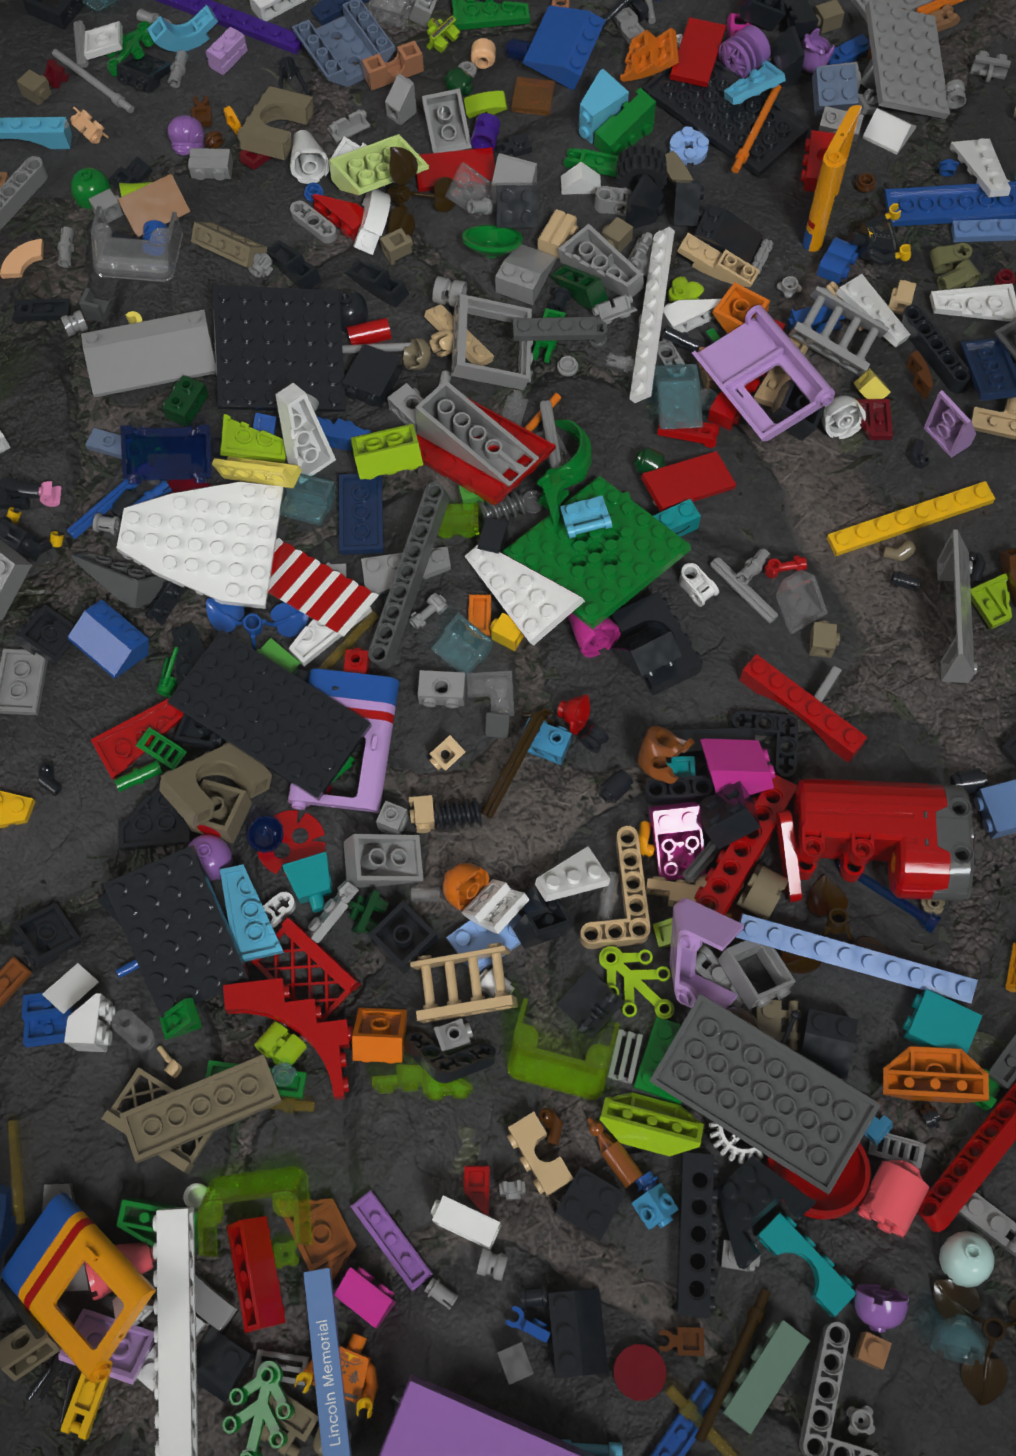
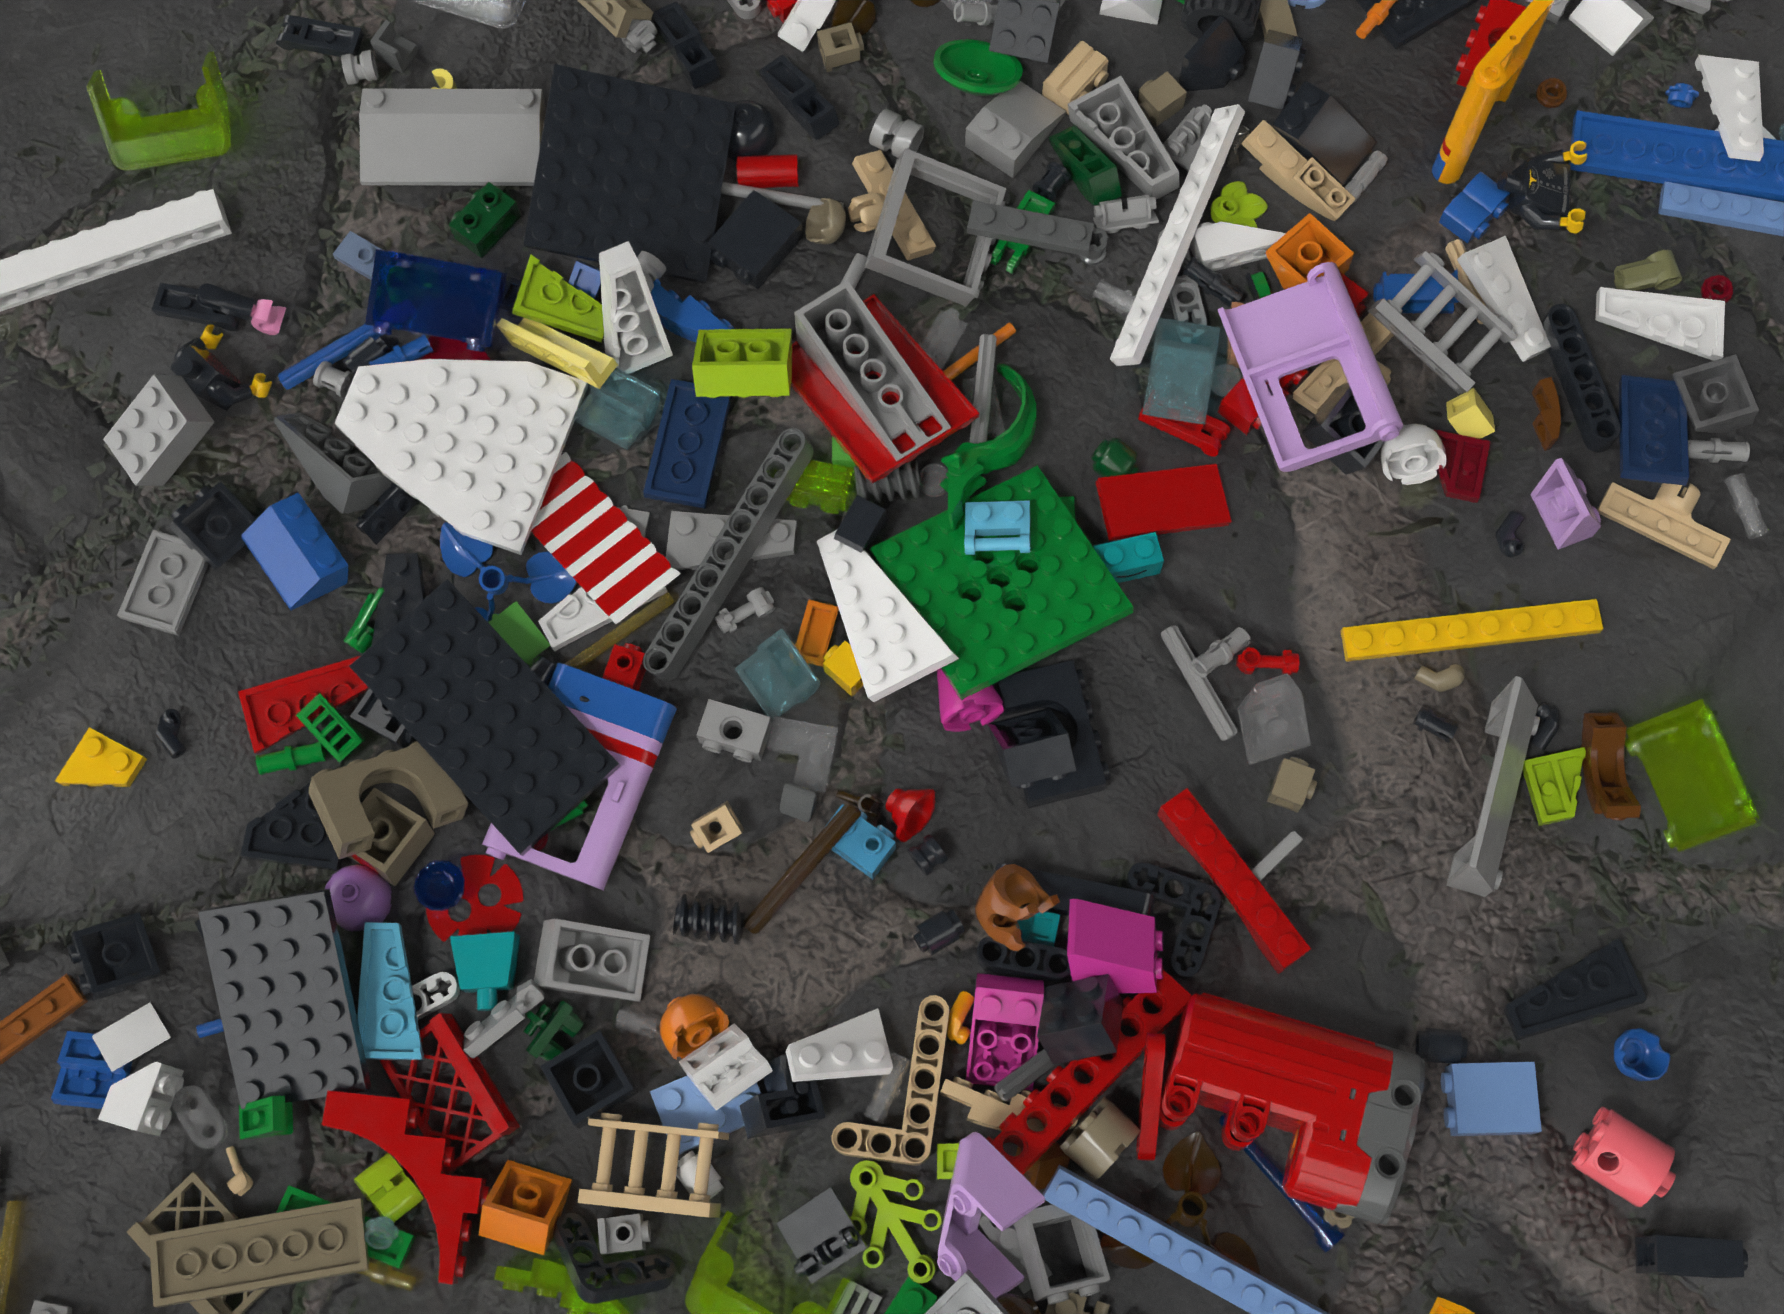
camera: 15 degrees right, 5 degrees up
light grey brick [376,801,409,835] -> none
light grey brick [387,383,424,435] -> none
tan brick [409,795,435,833] -> none
light grey plate [557,356,578,376] -> none
light grey piece [594,186,633,216] -> none
white piece [679,563,719,607] -> none
light grey plate [777,276,802,298] -> none
tan brick [888,280,916,315] -> none
olive piece [929,243,972,274] -> none

